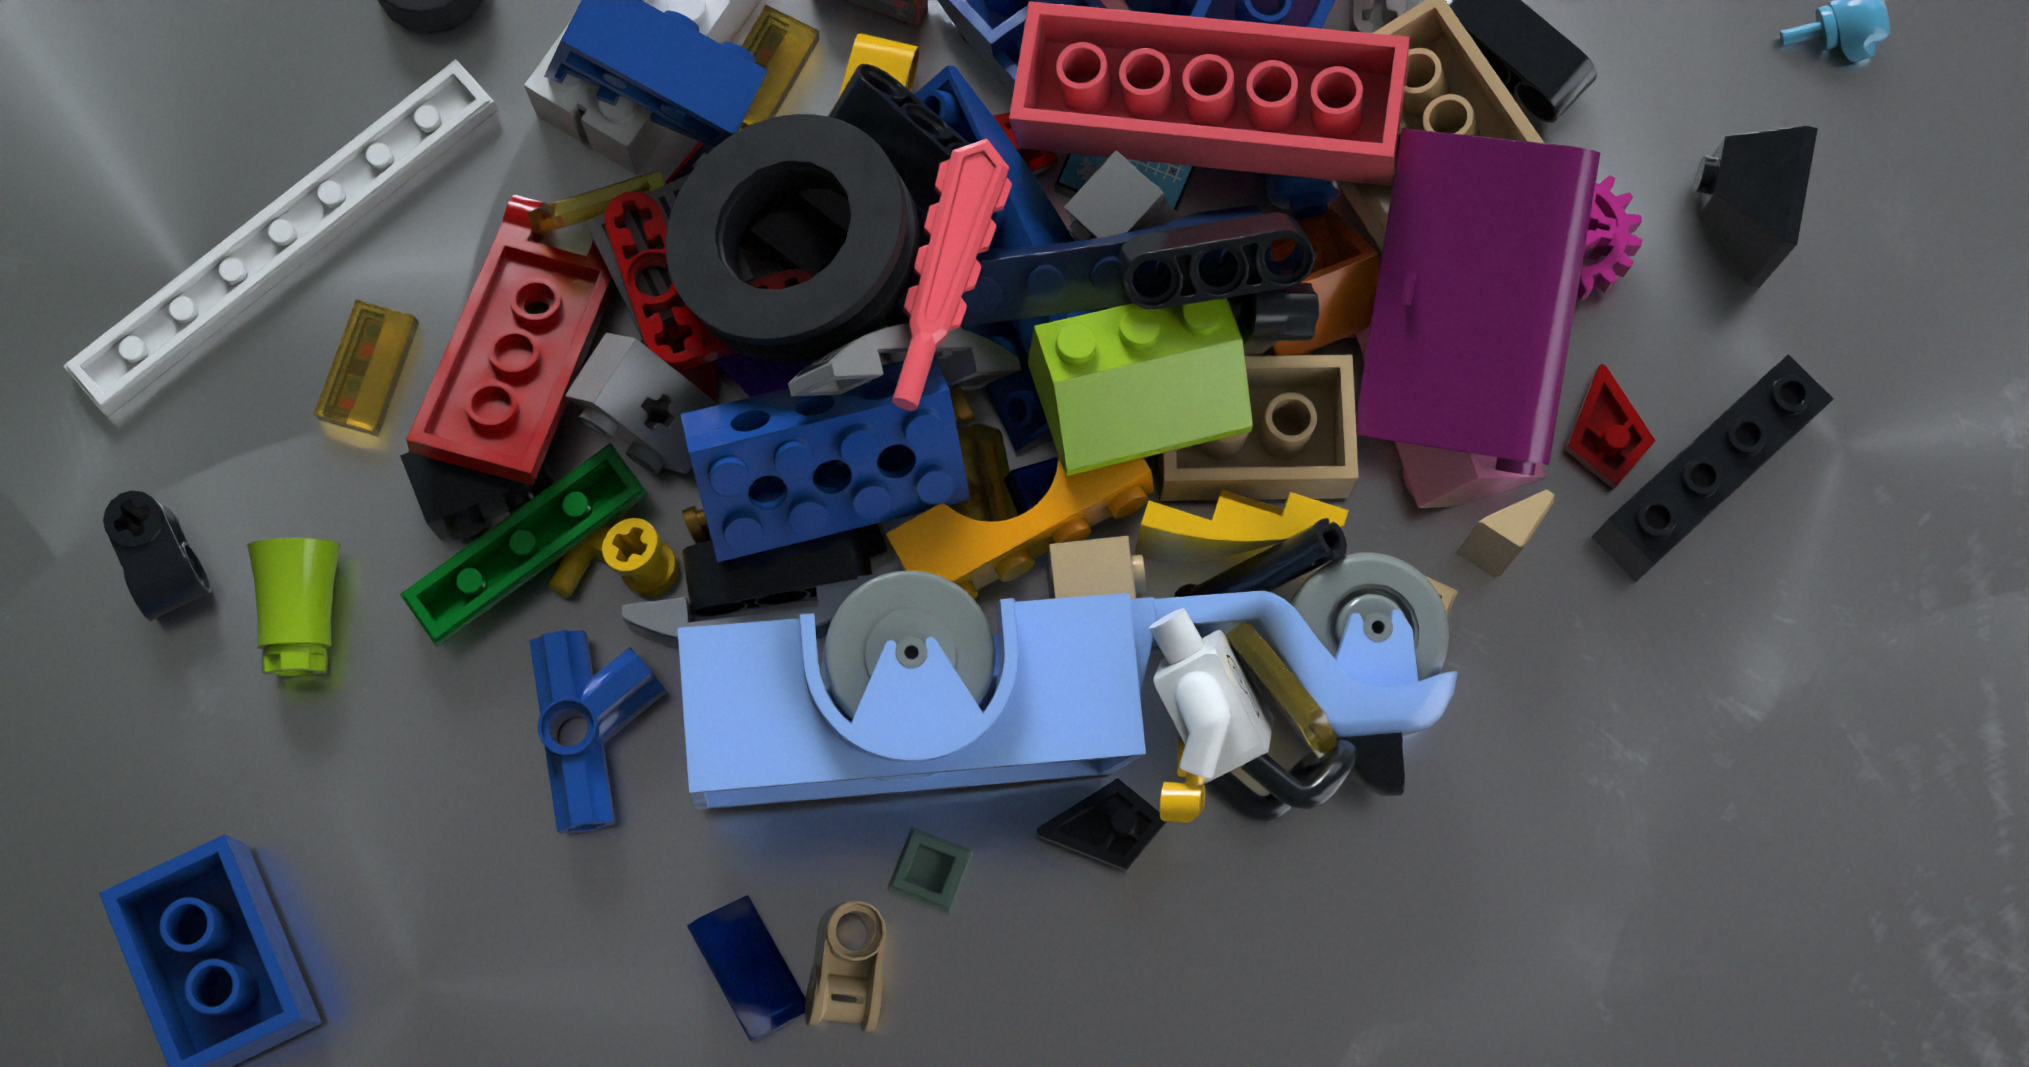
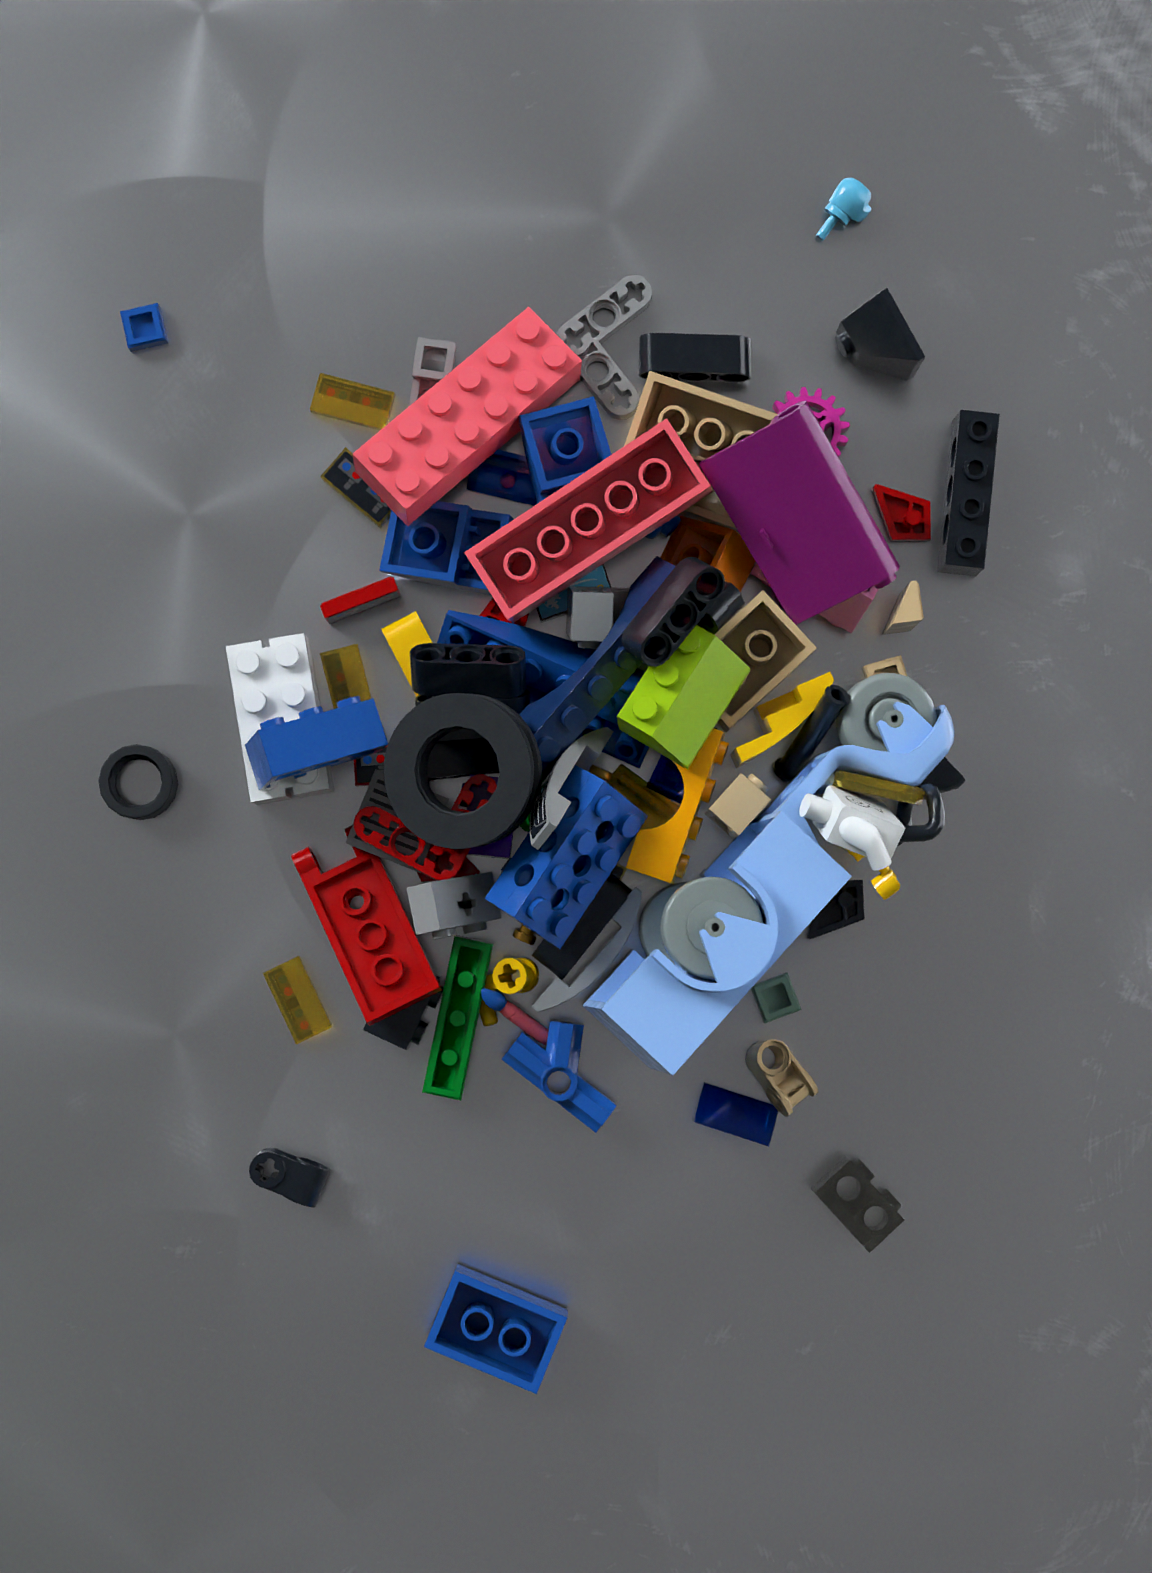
camera: 40 degrees left, 10 degrees up
white tile [63,59,498,417] -> none
lime plant [247,538,340,676] -> none
clear yellow tile [527,171,665,236] -> none
coral sword [892,139,1012,411] -> none
none -> coral piece [481,988,548,1045]

